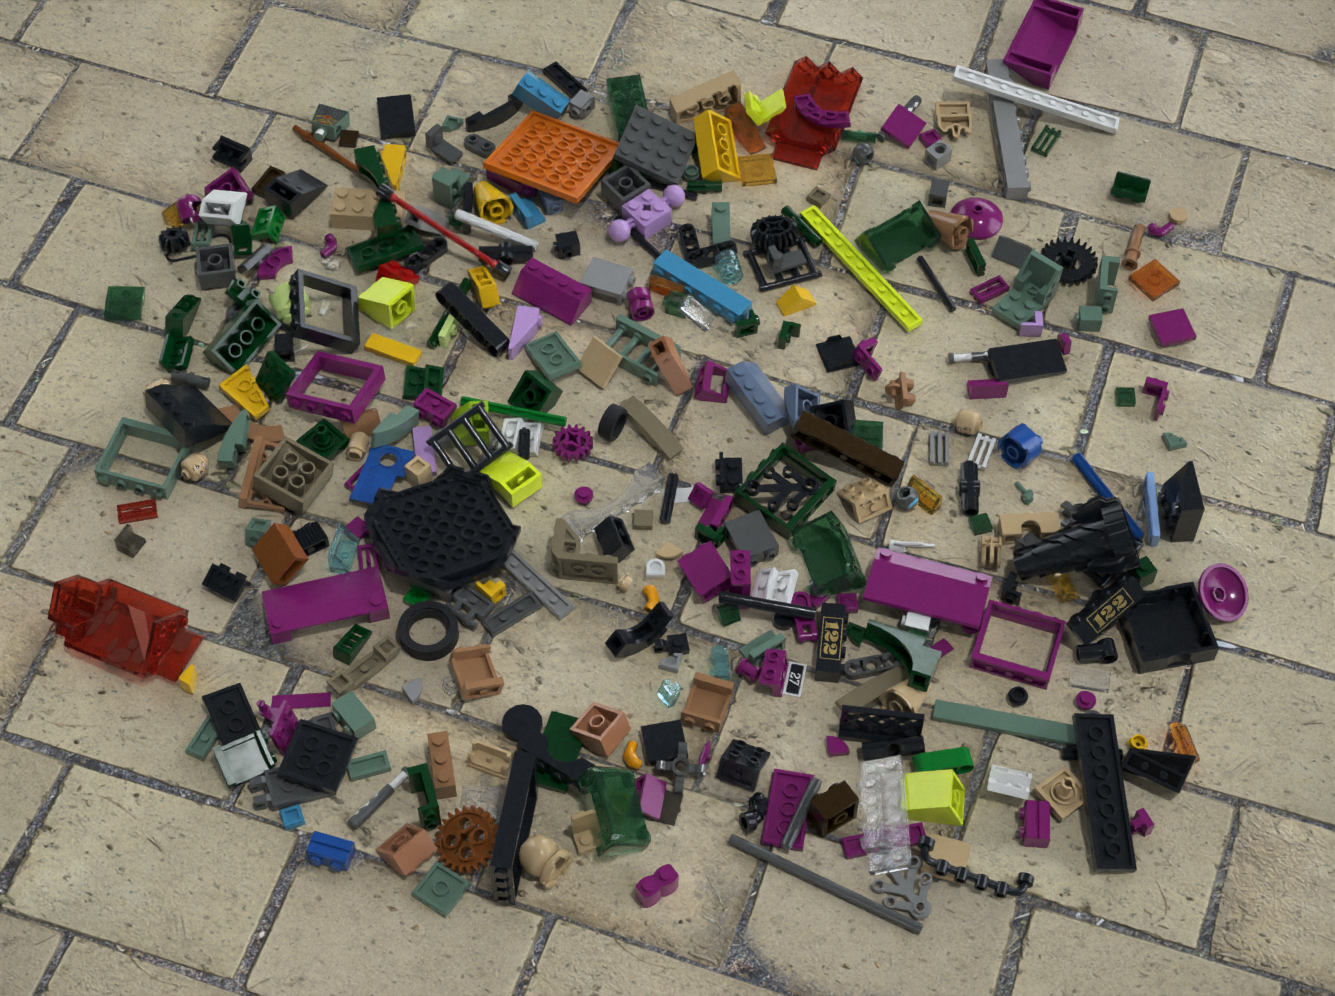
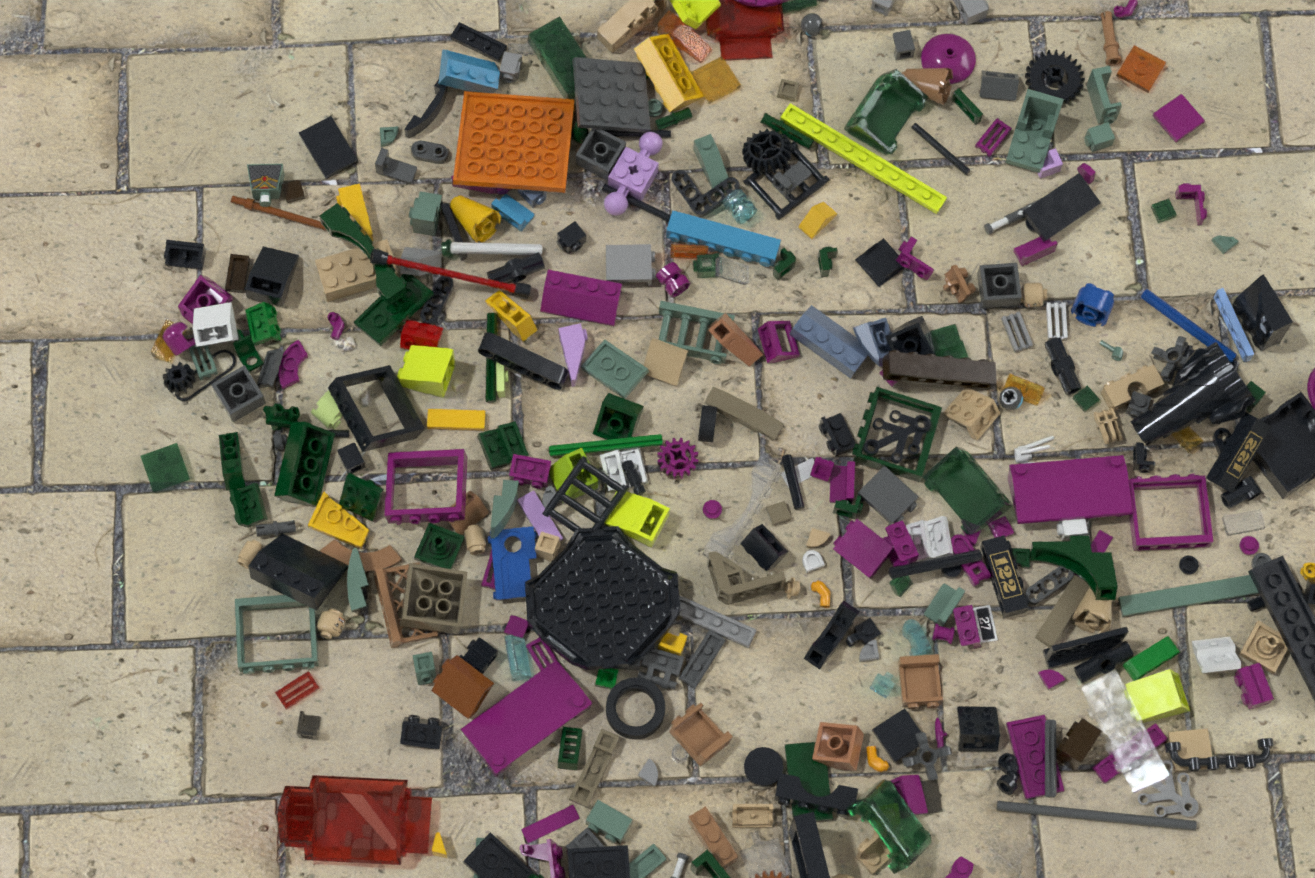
camera: 25 degrees left, 15 degrees up
none -> dark grey brick [977,263,1022,309]

